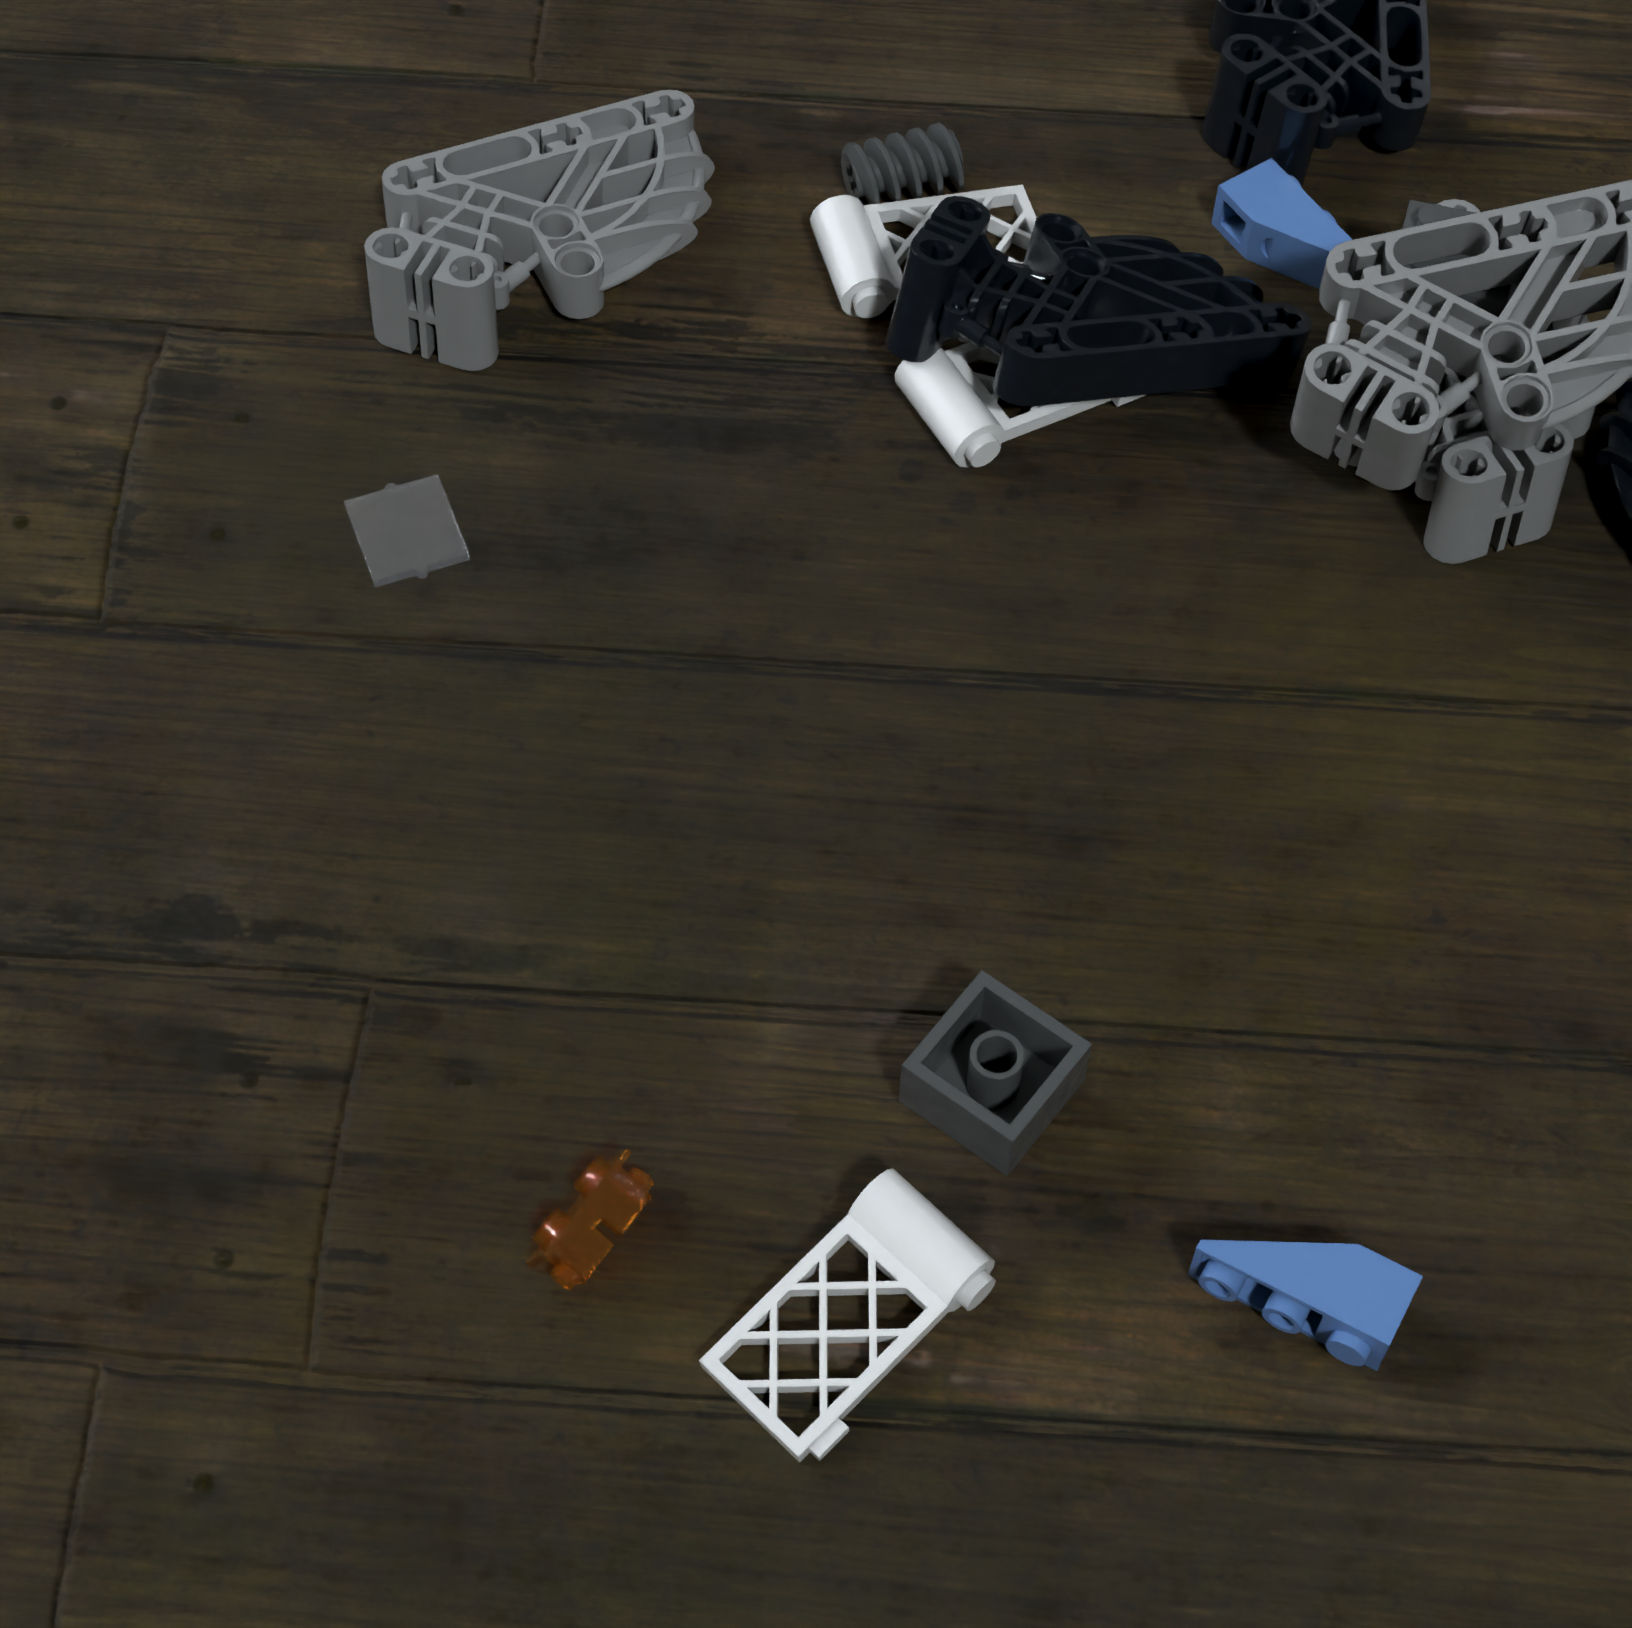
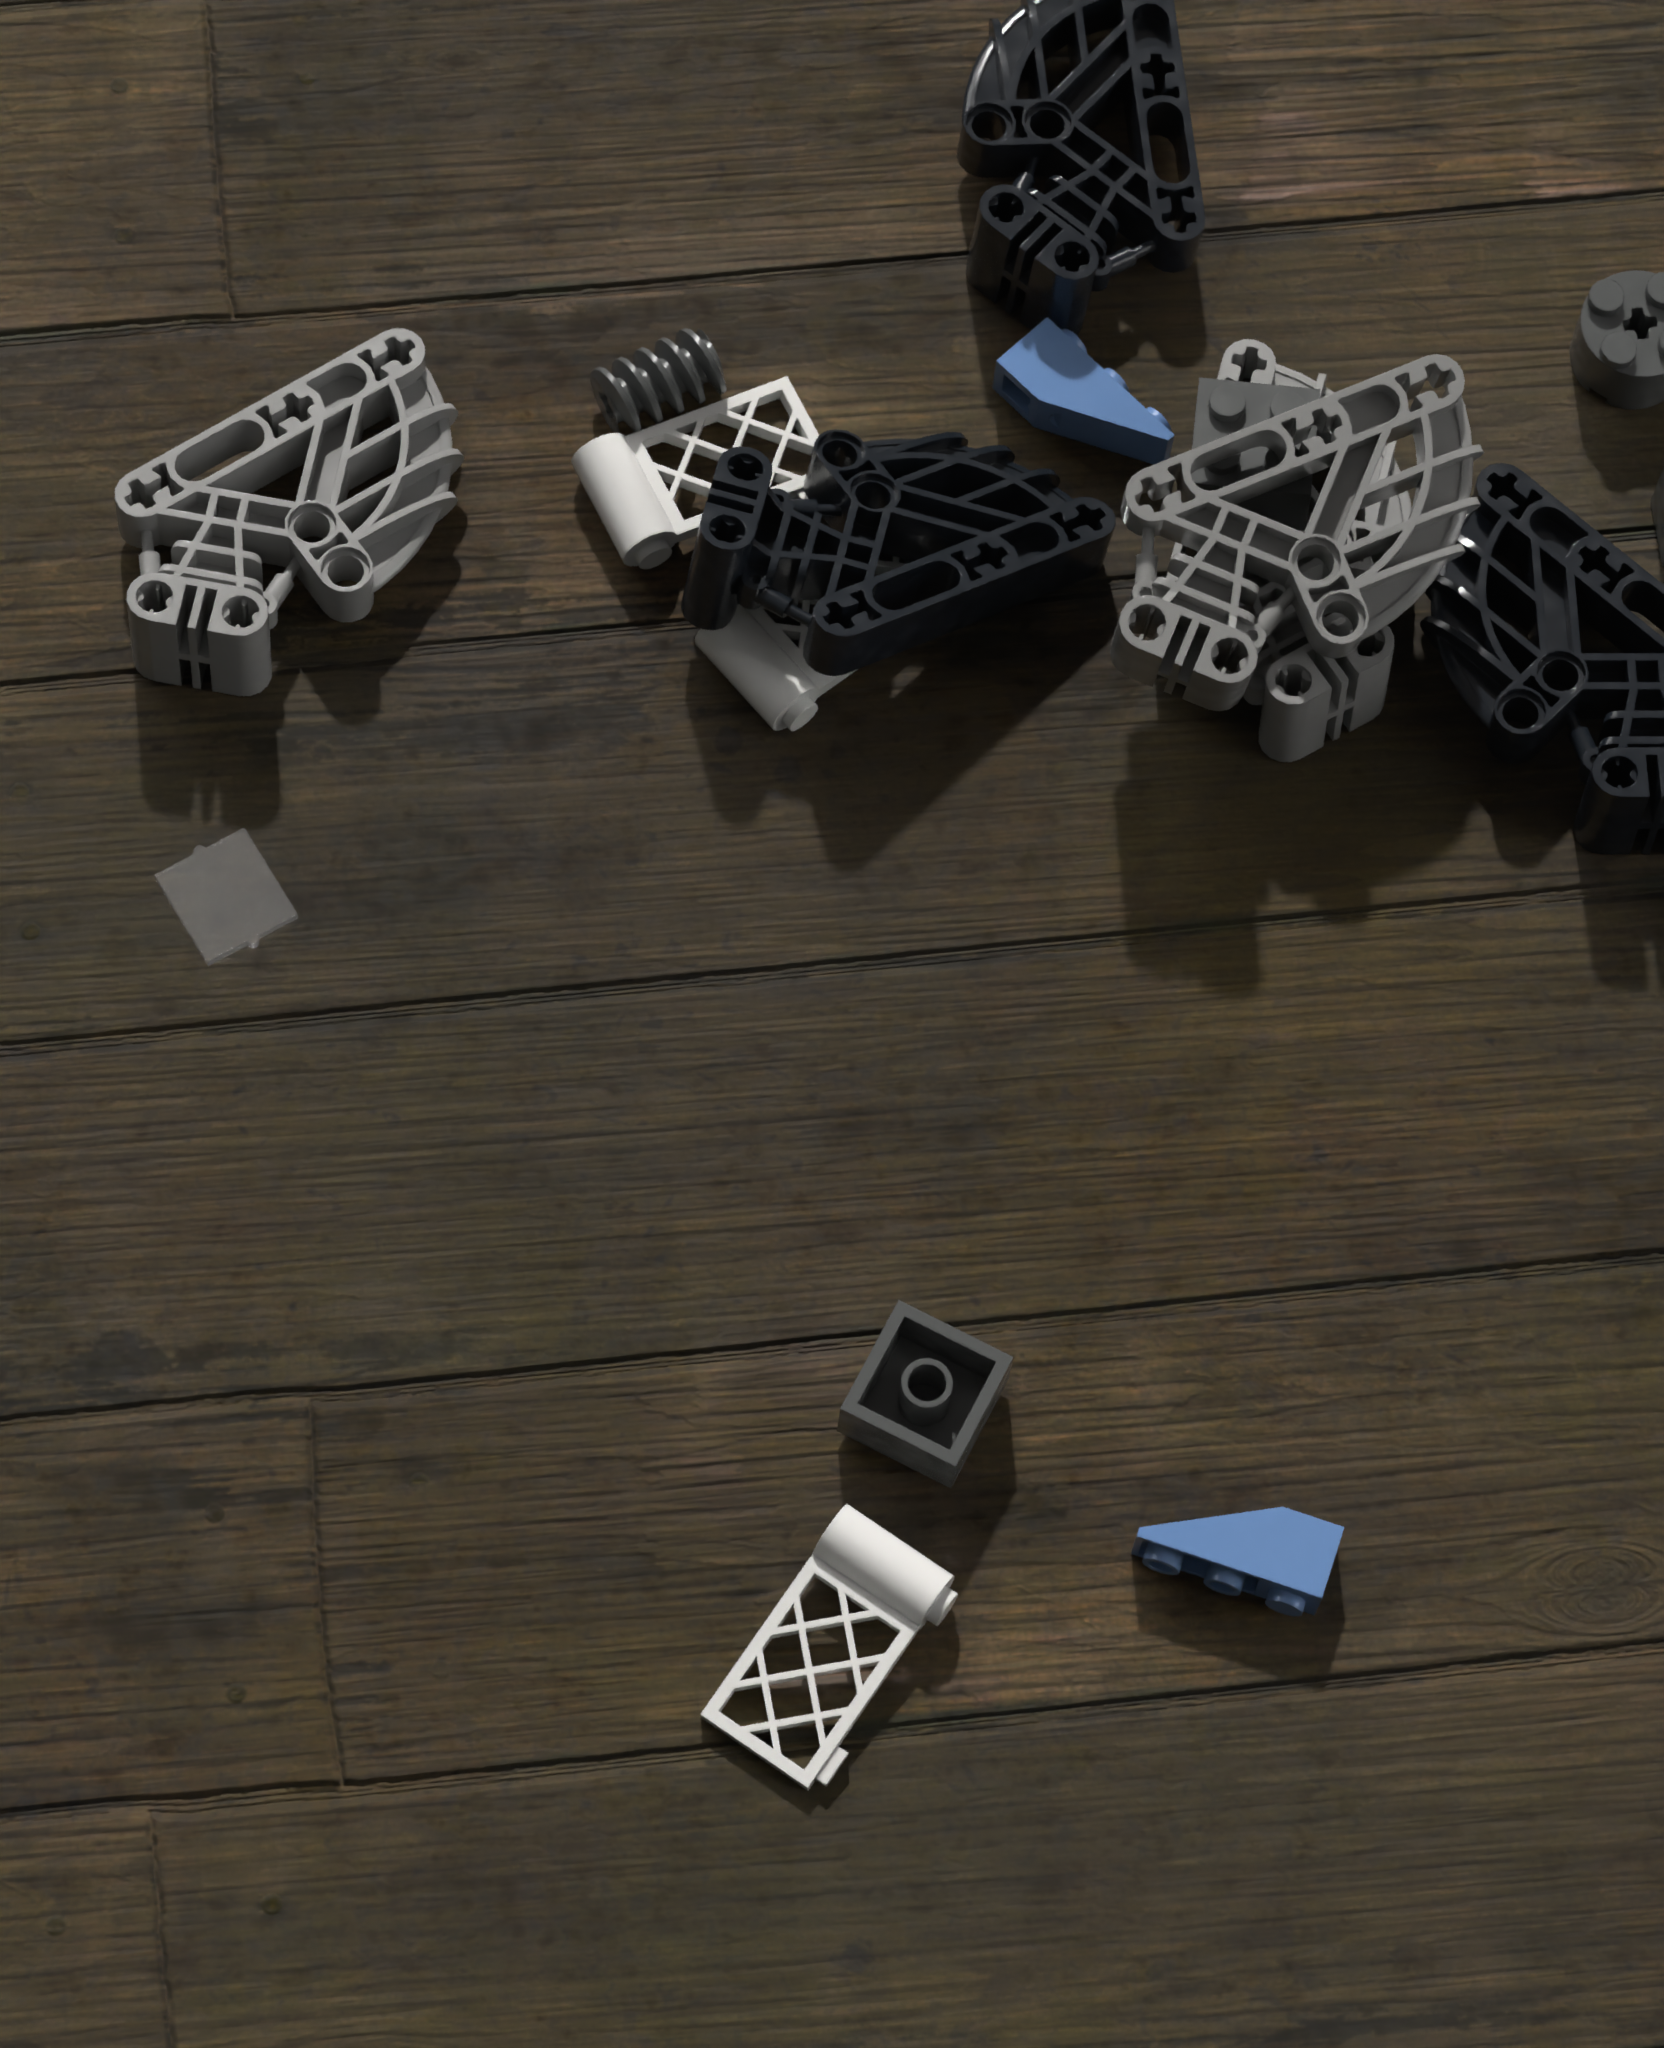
camera: 15 degrees left, 10 degrees up
clear orange hinge [526,1148,654,1291] -> none

